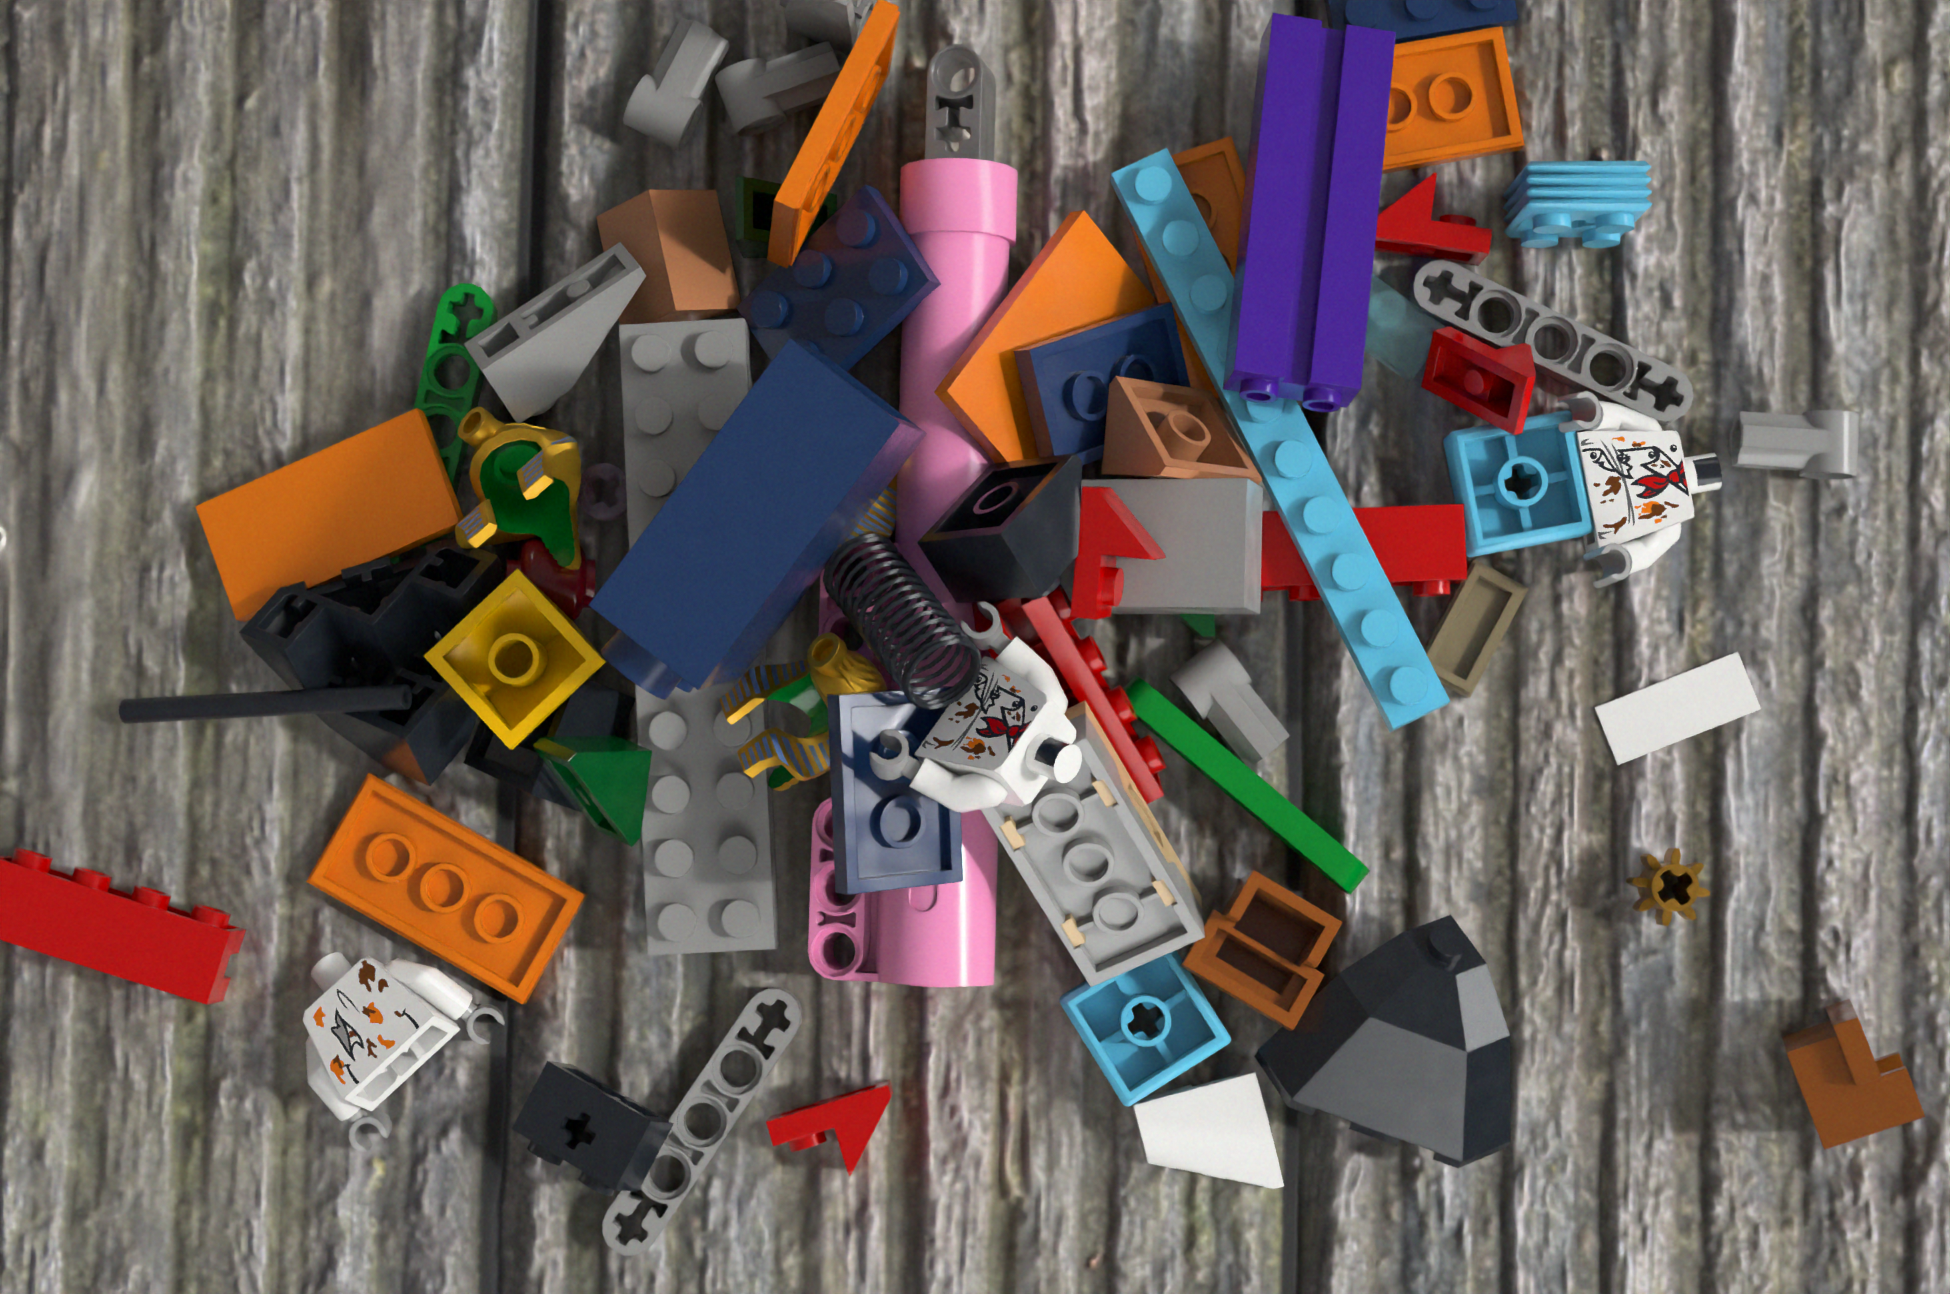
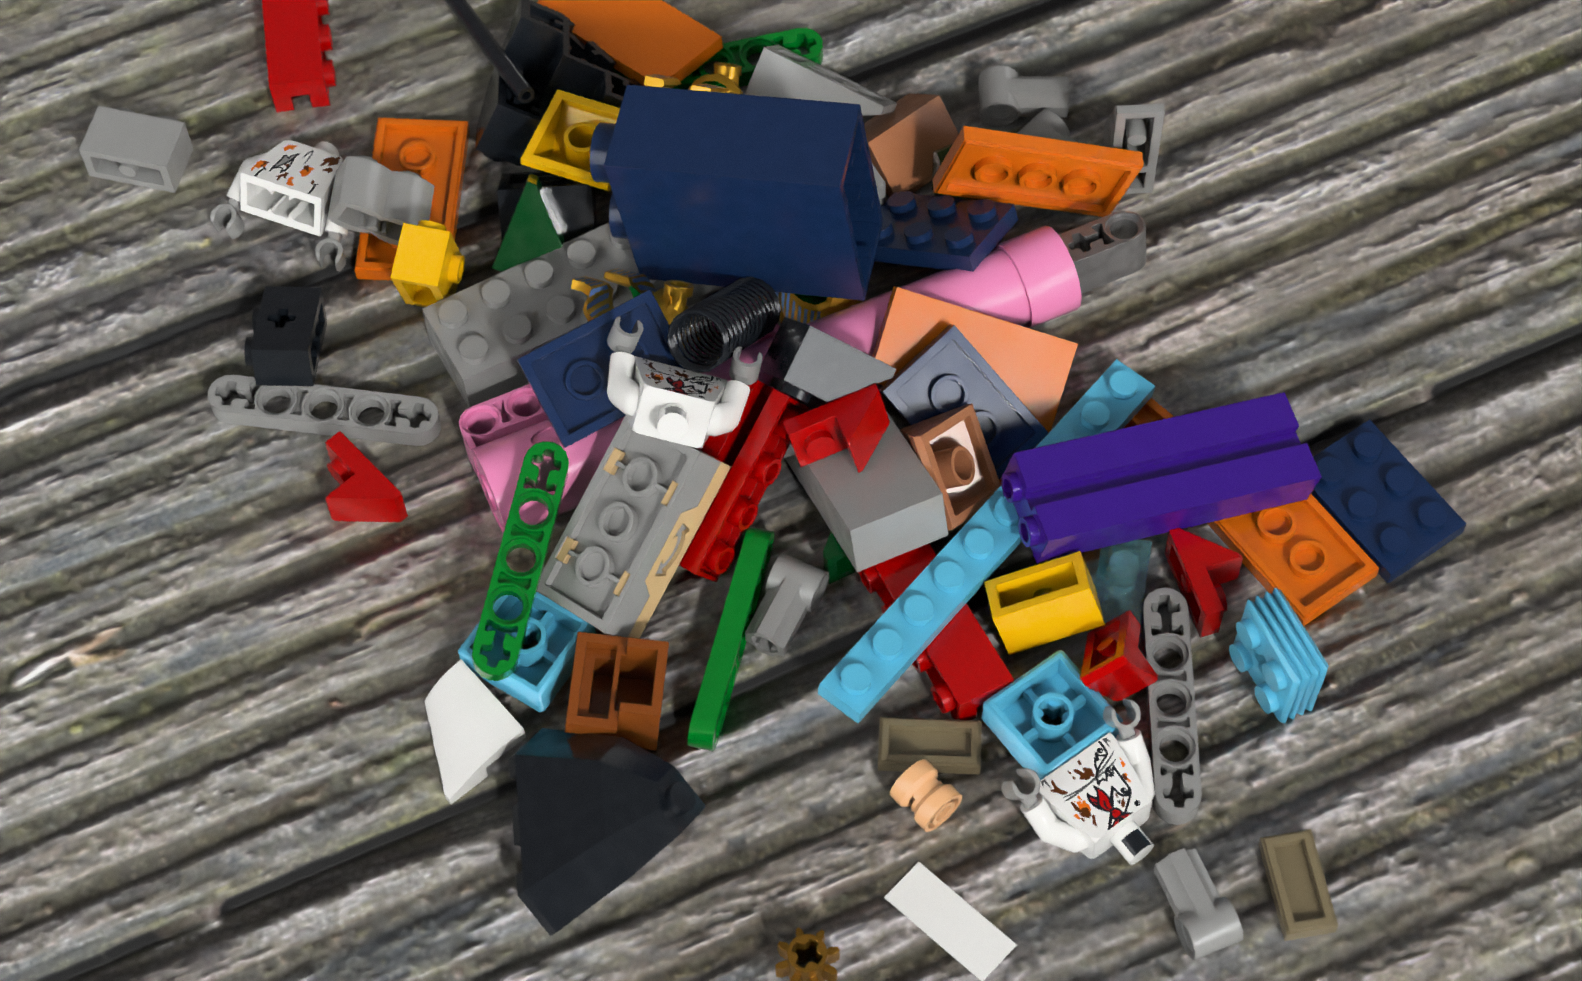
camera: 65 degrees right, 25 degrees down
none -> light grey brick [79,105,193,193]
none -> light grey brick [327,155,435,246]
none -> yellow brick [390,220,465,307]
none -> green beam [472,441,569,681]
none -> light nougat wheel [890,759,963,832]
none -> yellow brick [984,551,1105,655]
none -> dark tan tile [1258,829,1338,941]

